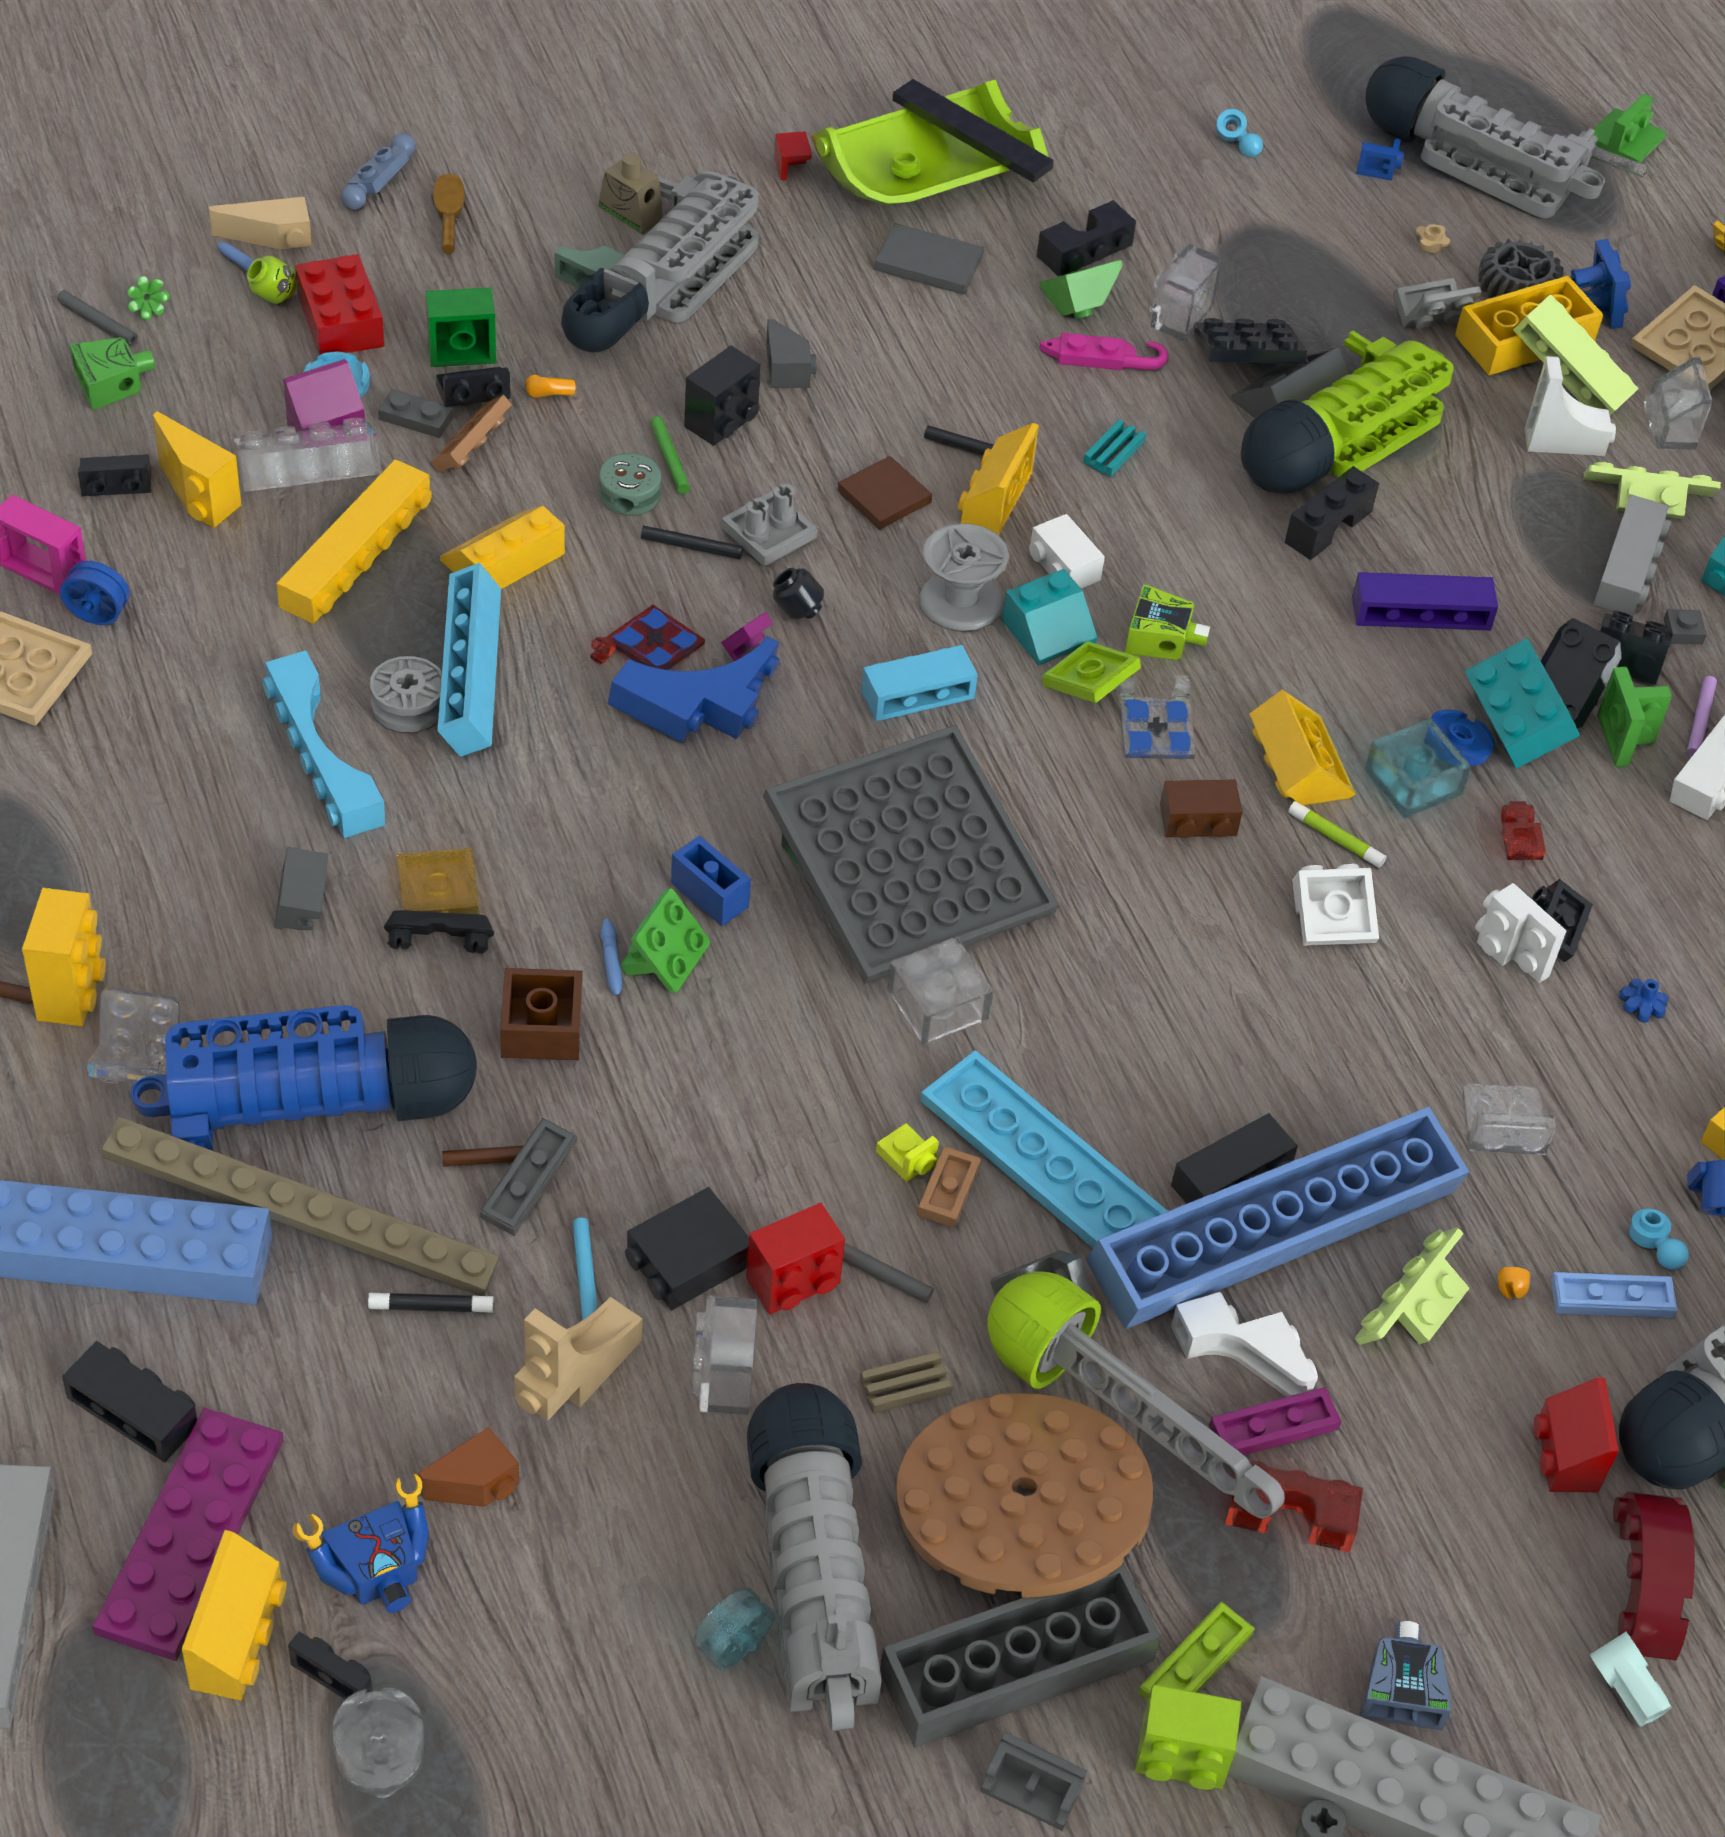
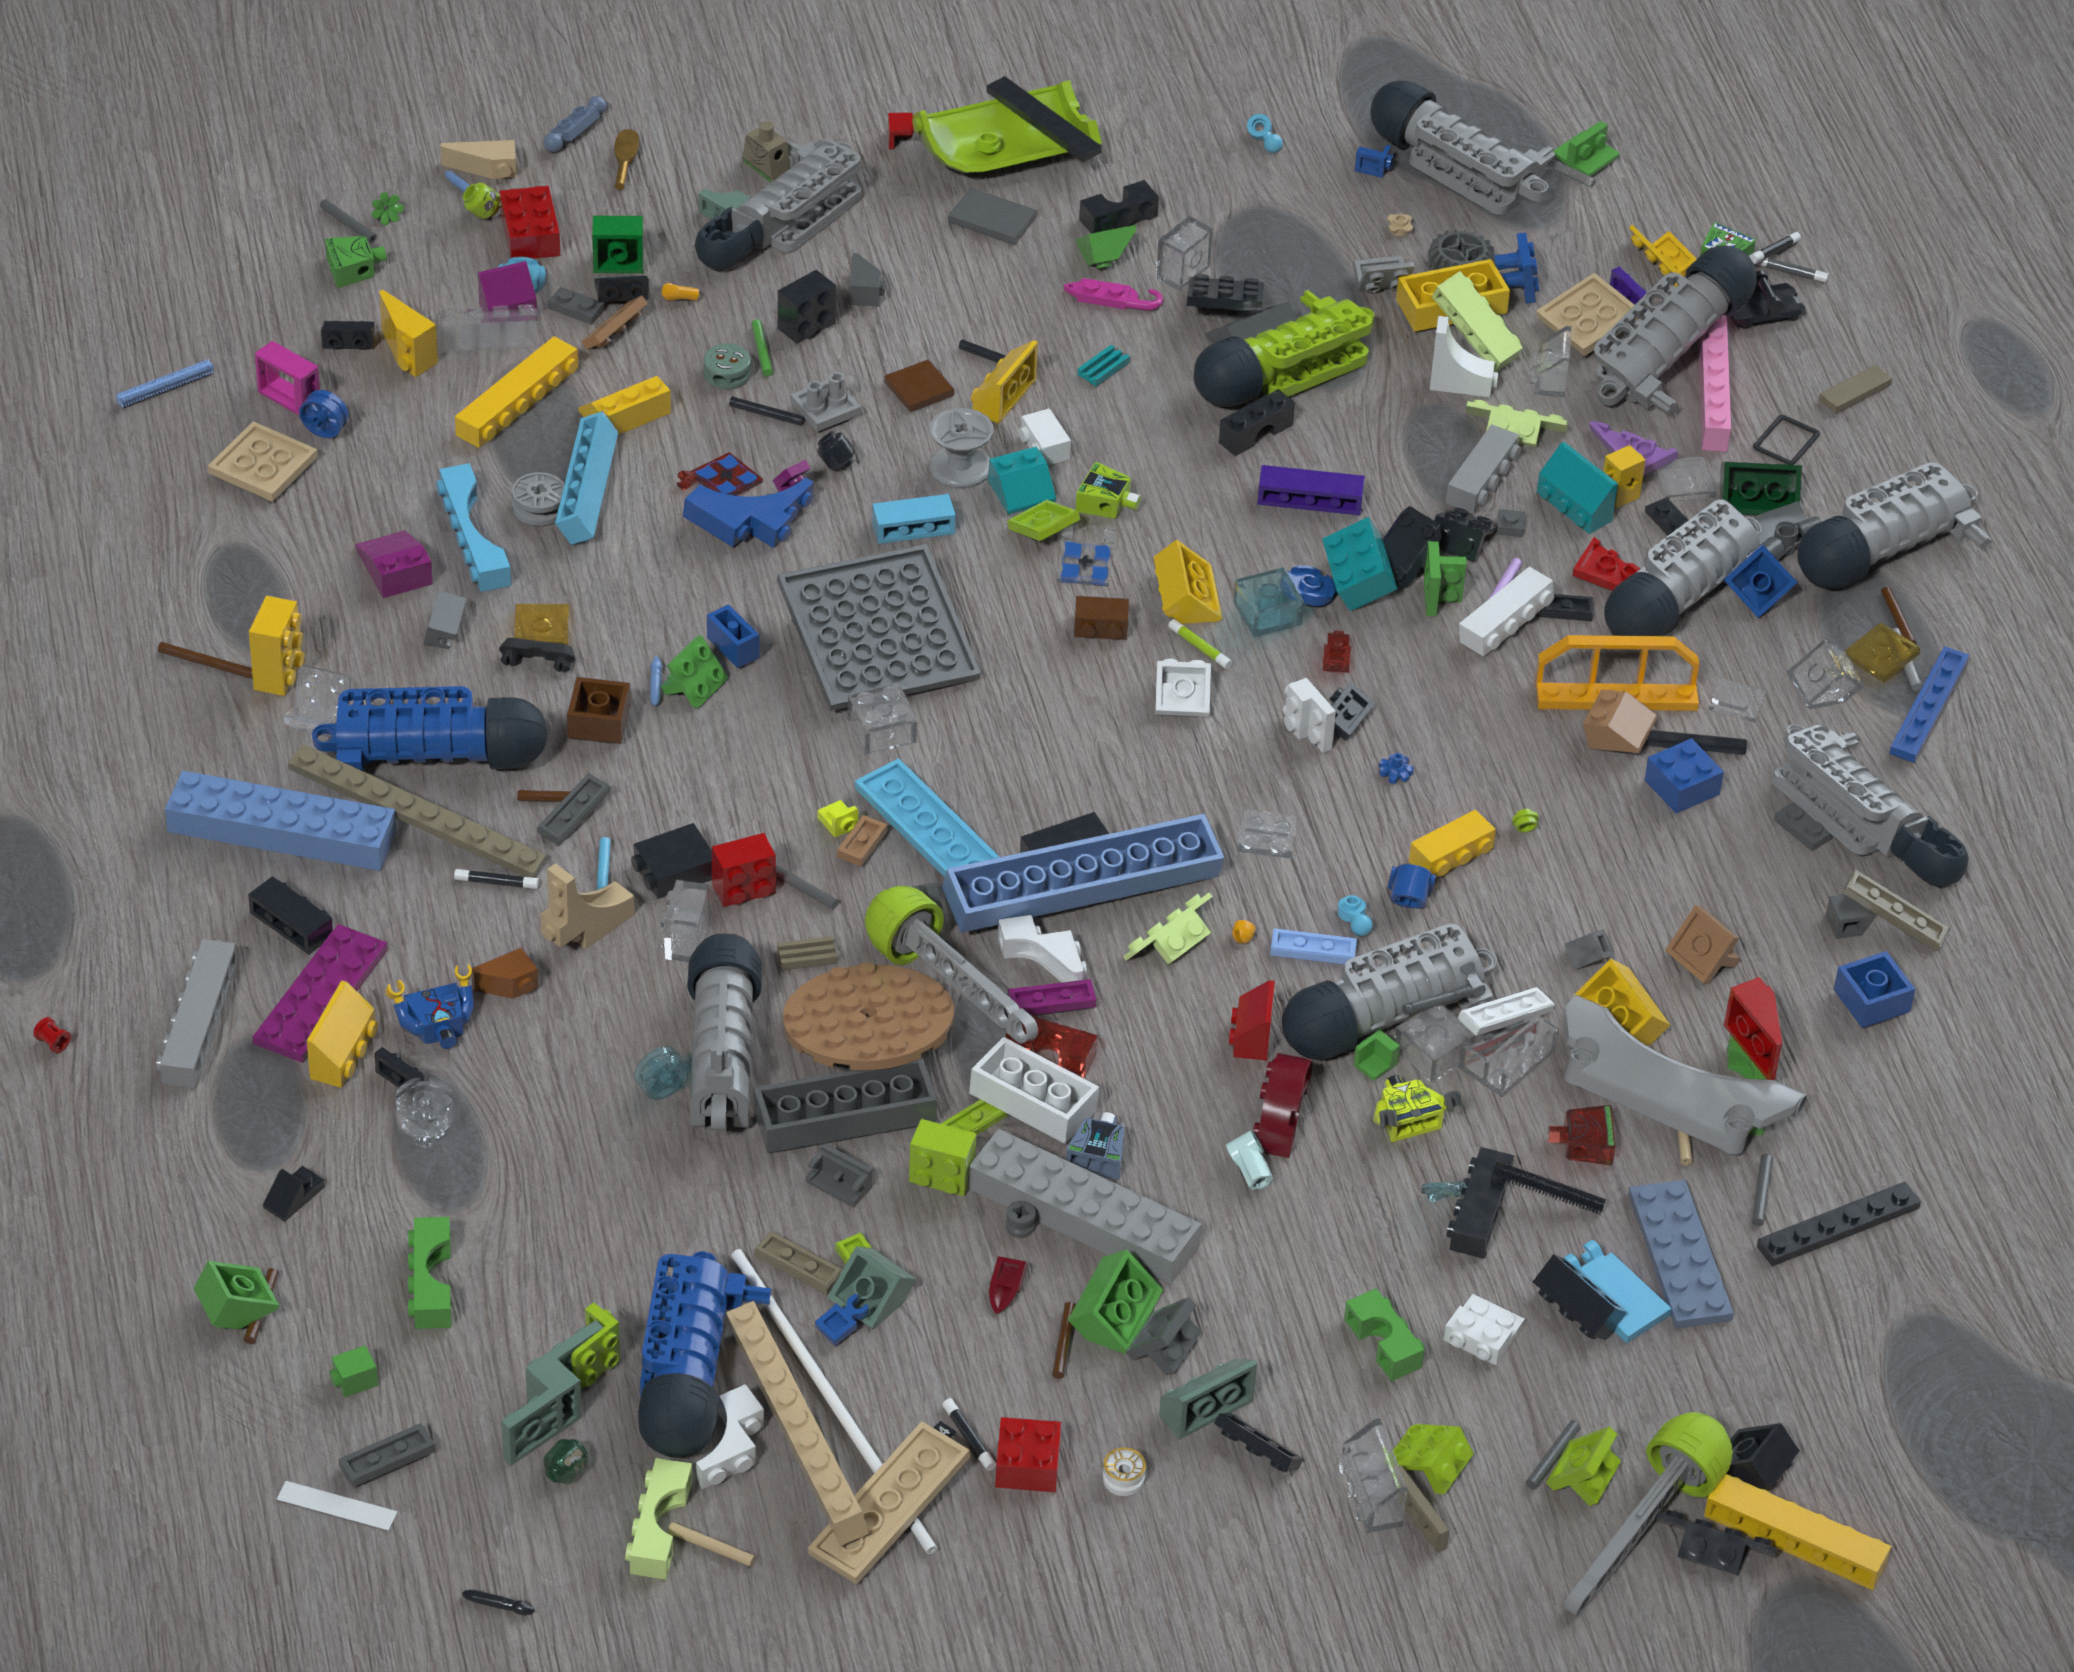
camera: 10 degrees right, 5 degrees down
none -> magenta slope [355,530,433,598]
none -> white brick [969,1037,1099,1144]

